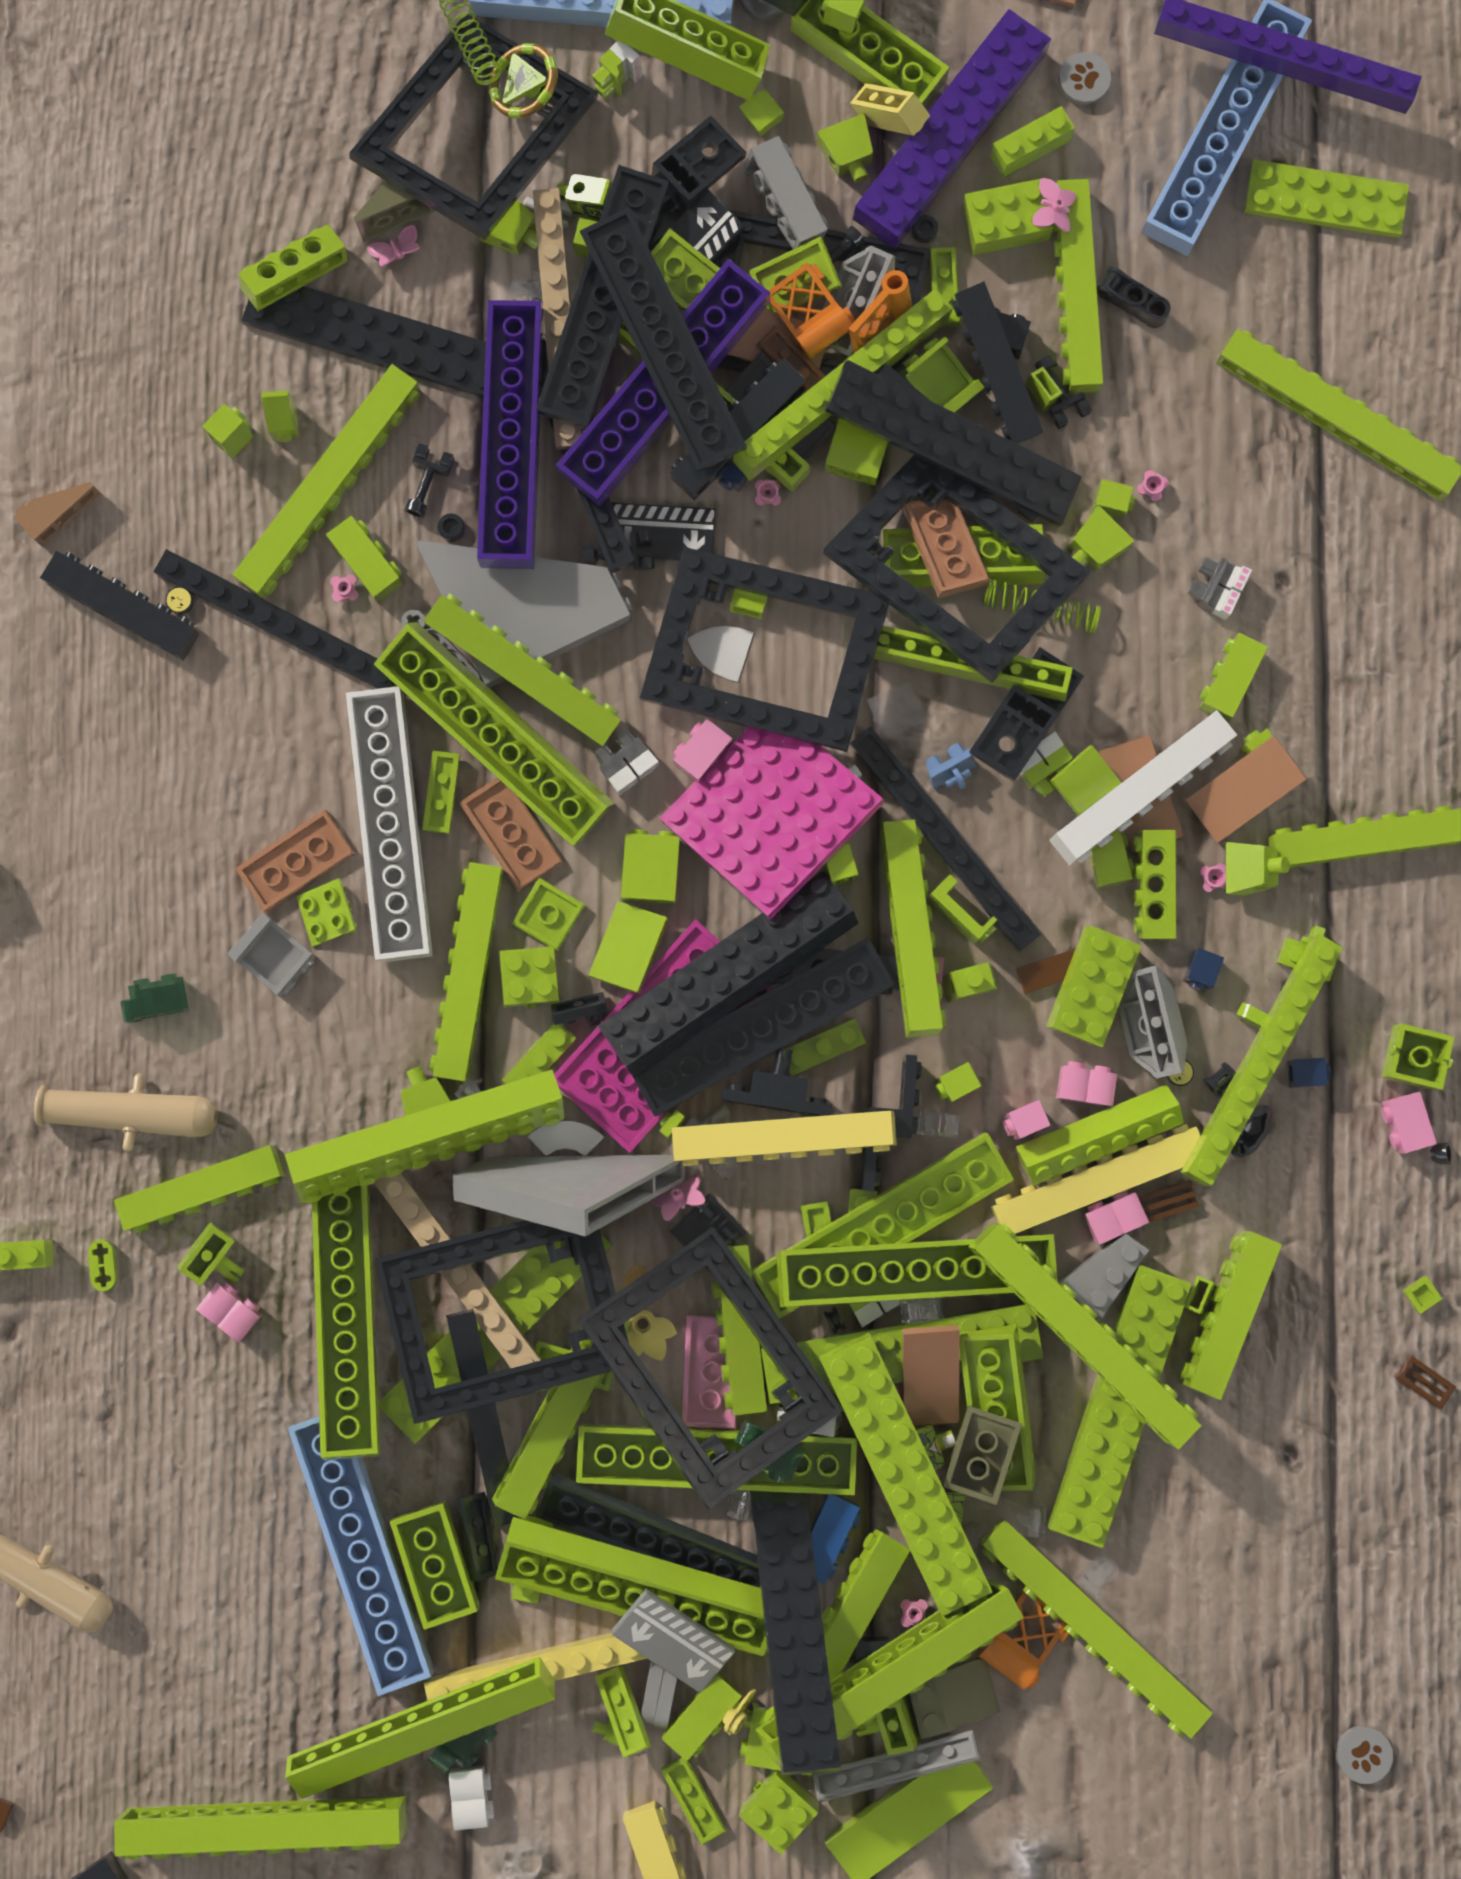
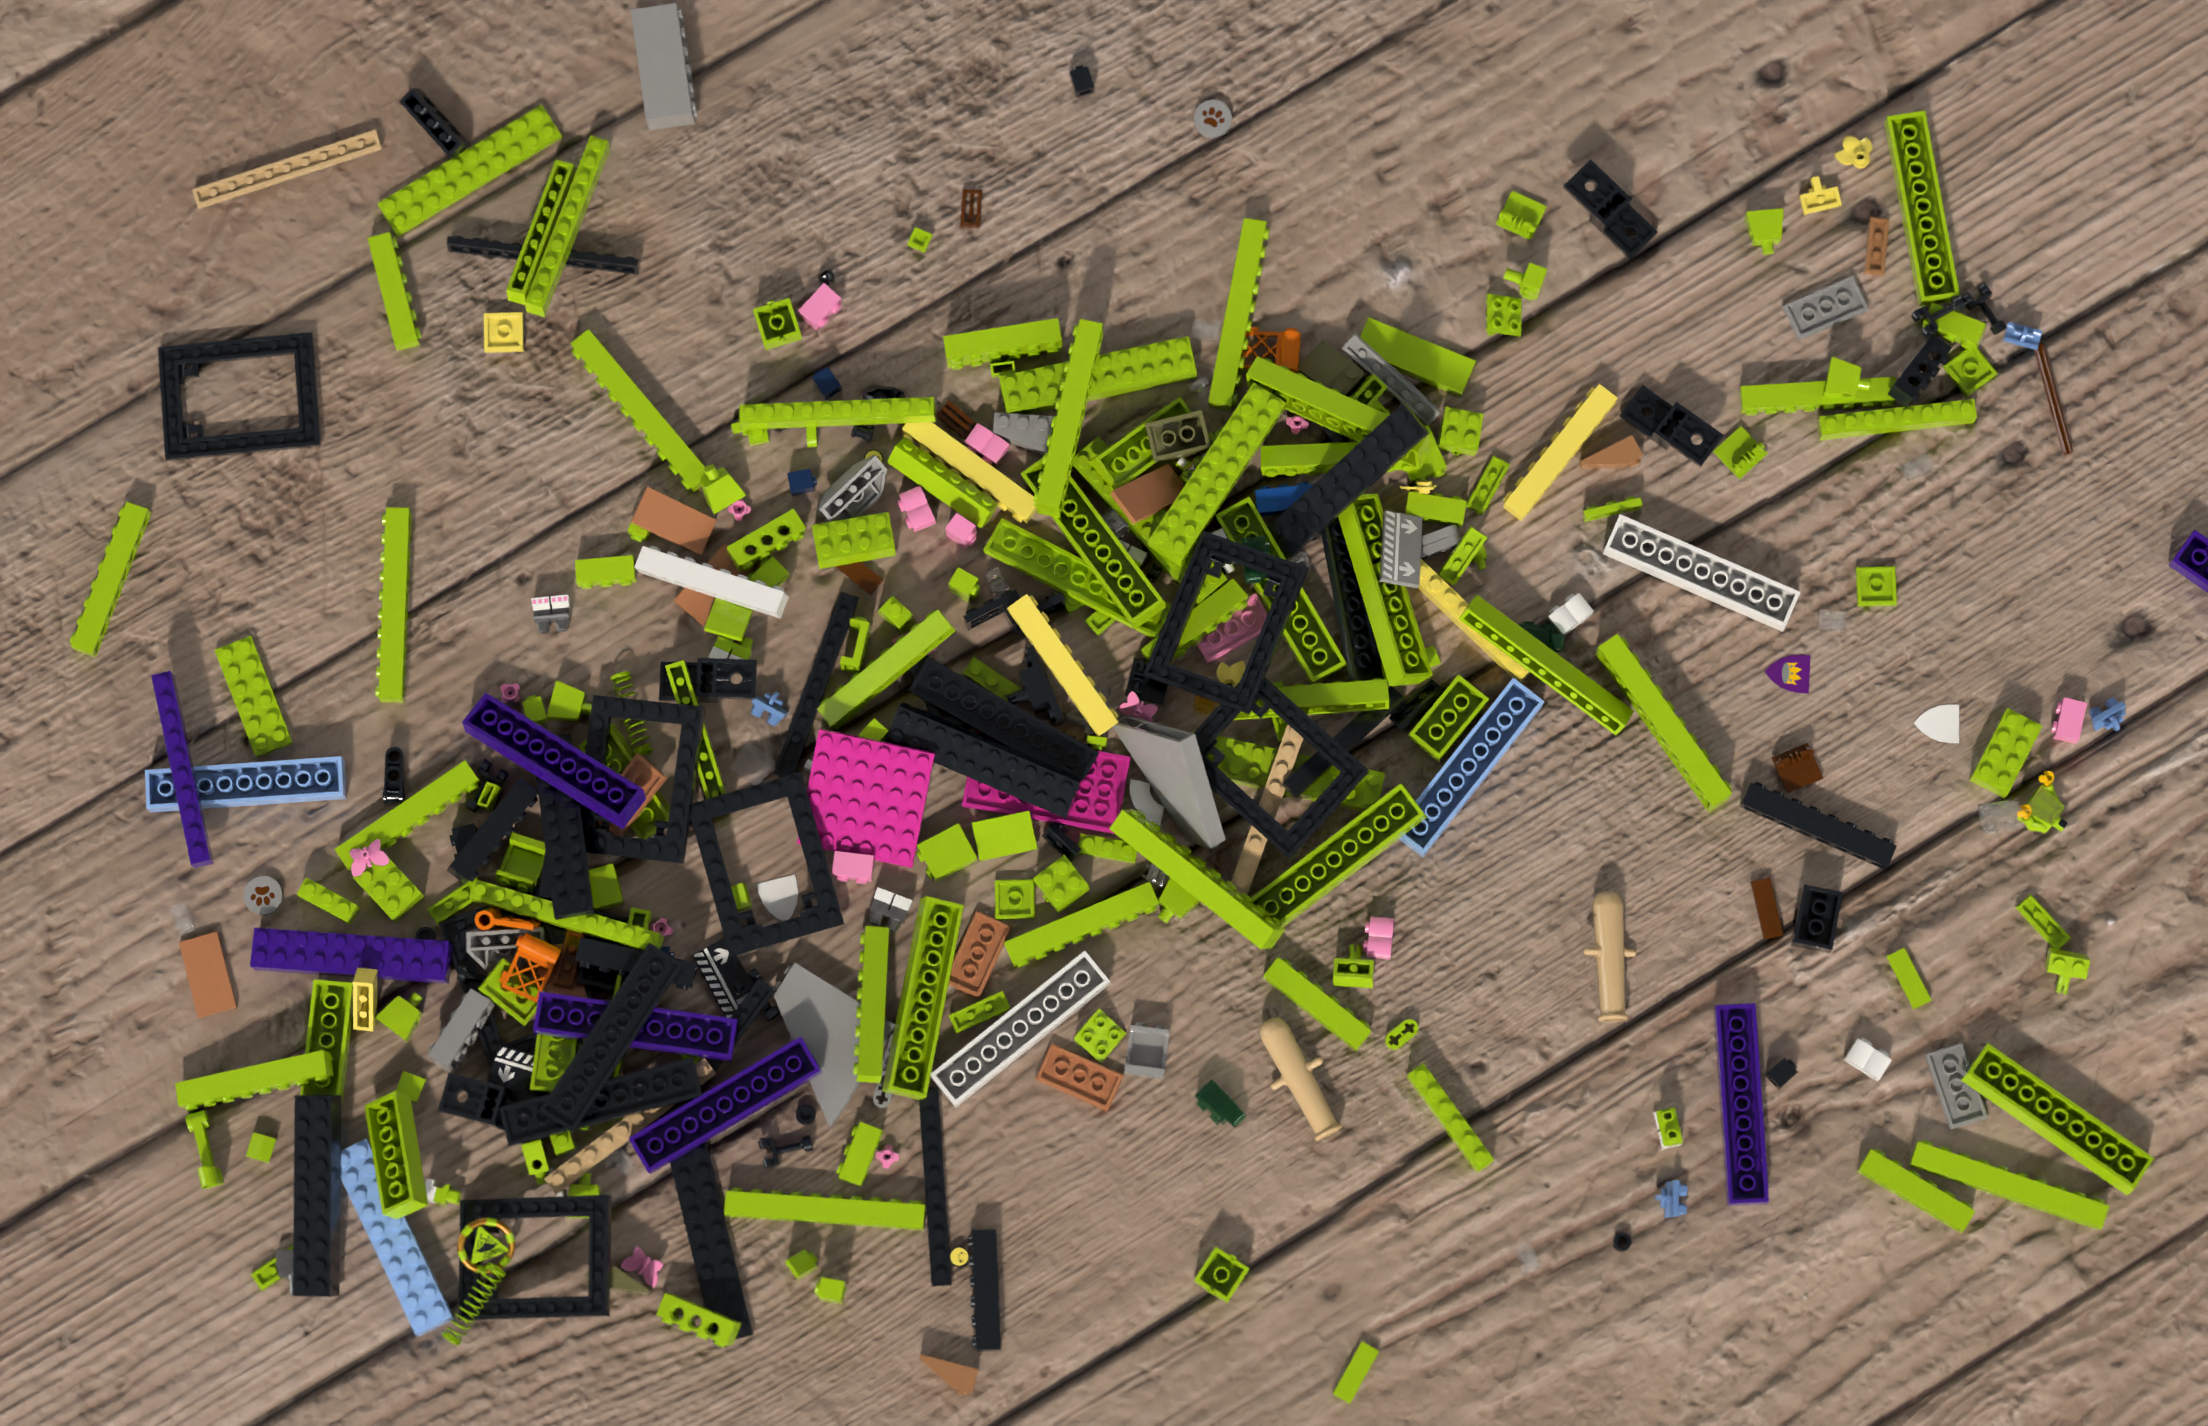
camera: 120 degrees left, 5 degrees down
none -> dark purple brick [462,692,646,829]

